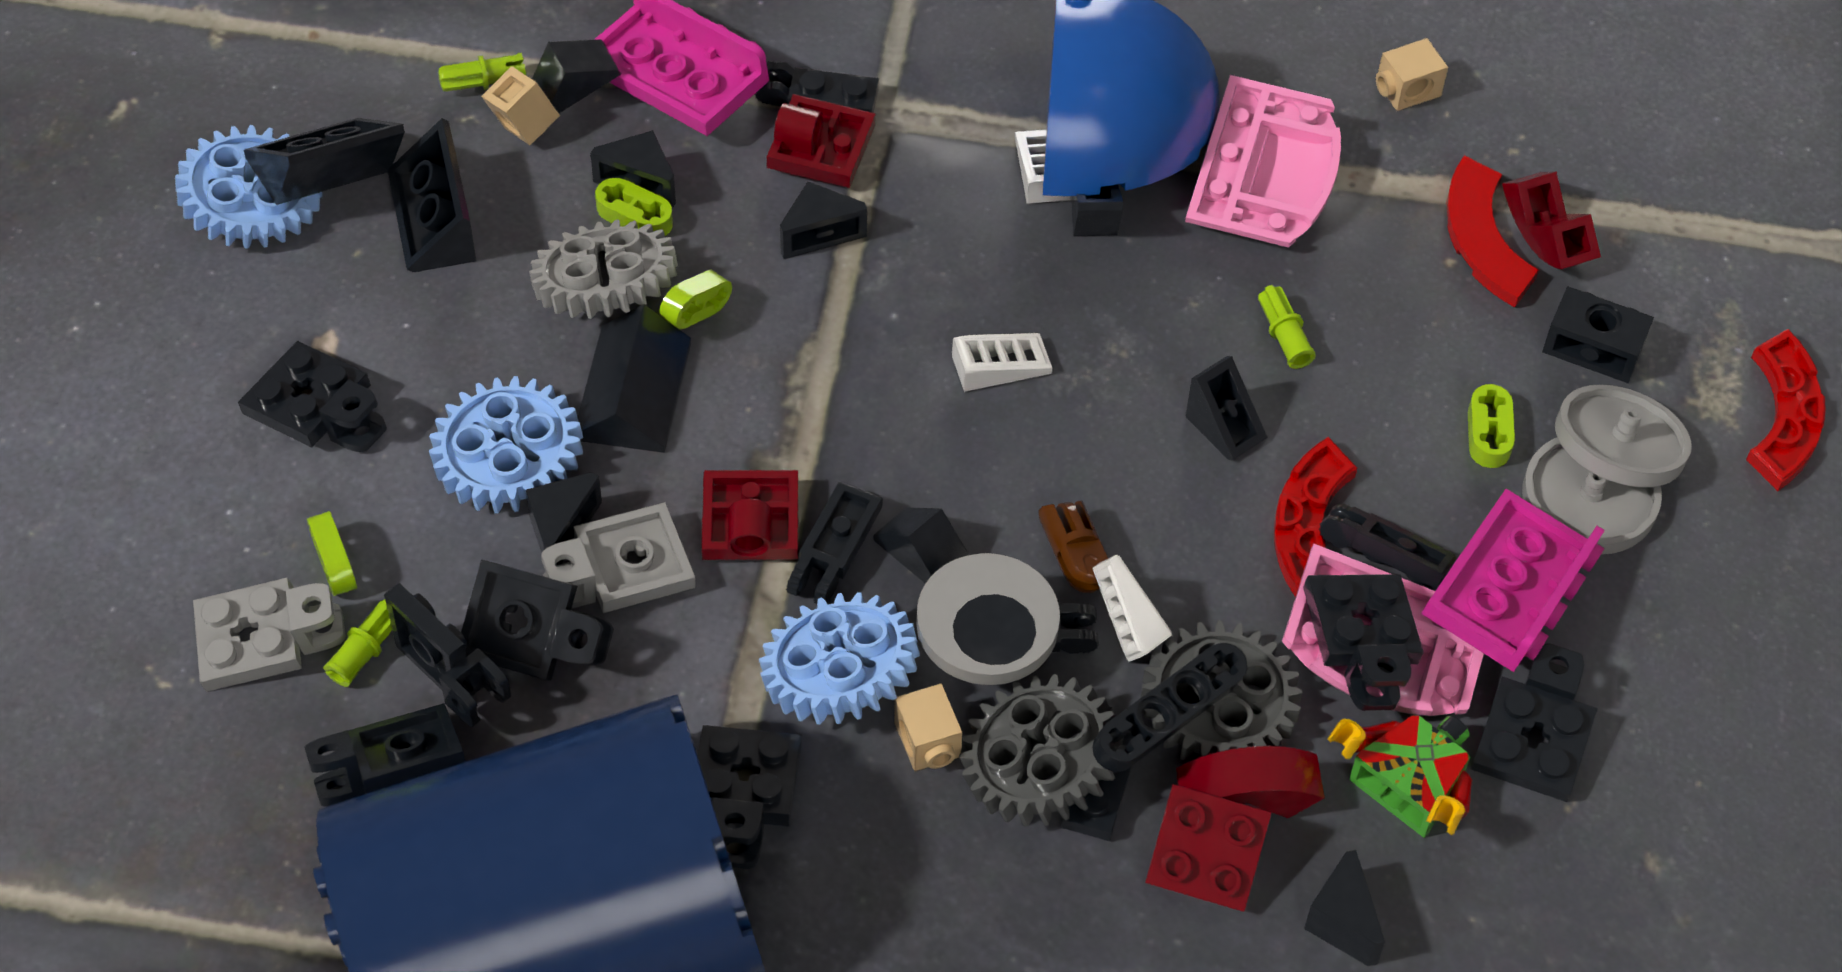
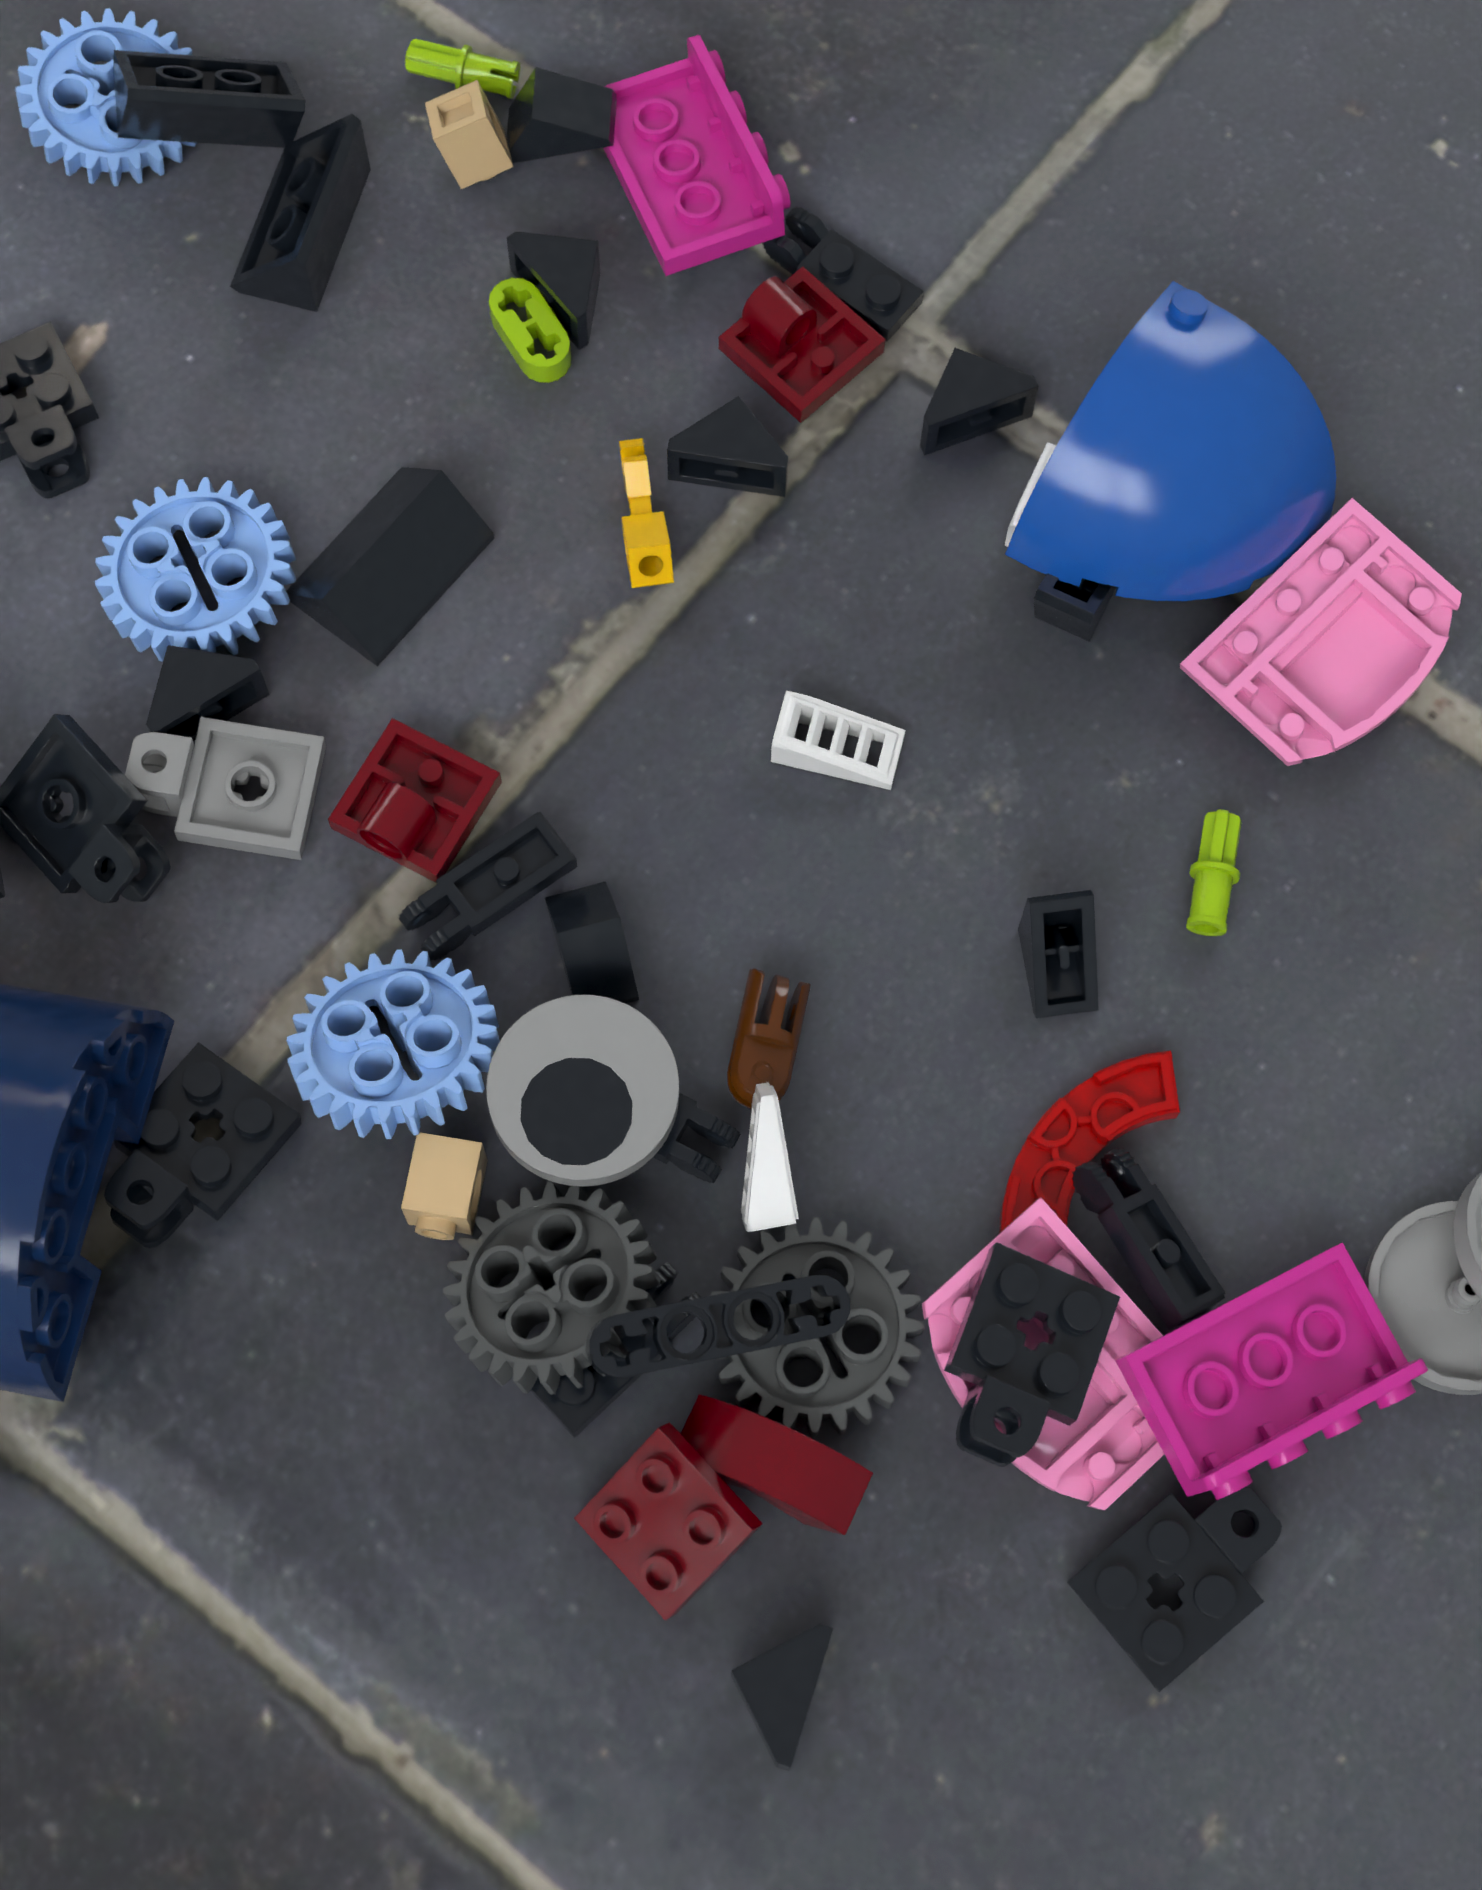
camera: 30 degrees right, 15 degrees up
light grey gear [529,220,678,319] -> none
lime beam [659,270,732,330] -> none
torso [1327,715,1472,838] -> none
lime beam [1468,384,1515,468] -> none
none -> yellow piece [619,438,674,588]
none -> black slope [920,348,1038,456]

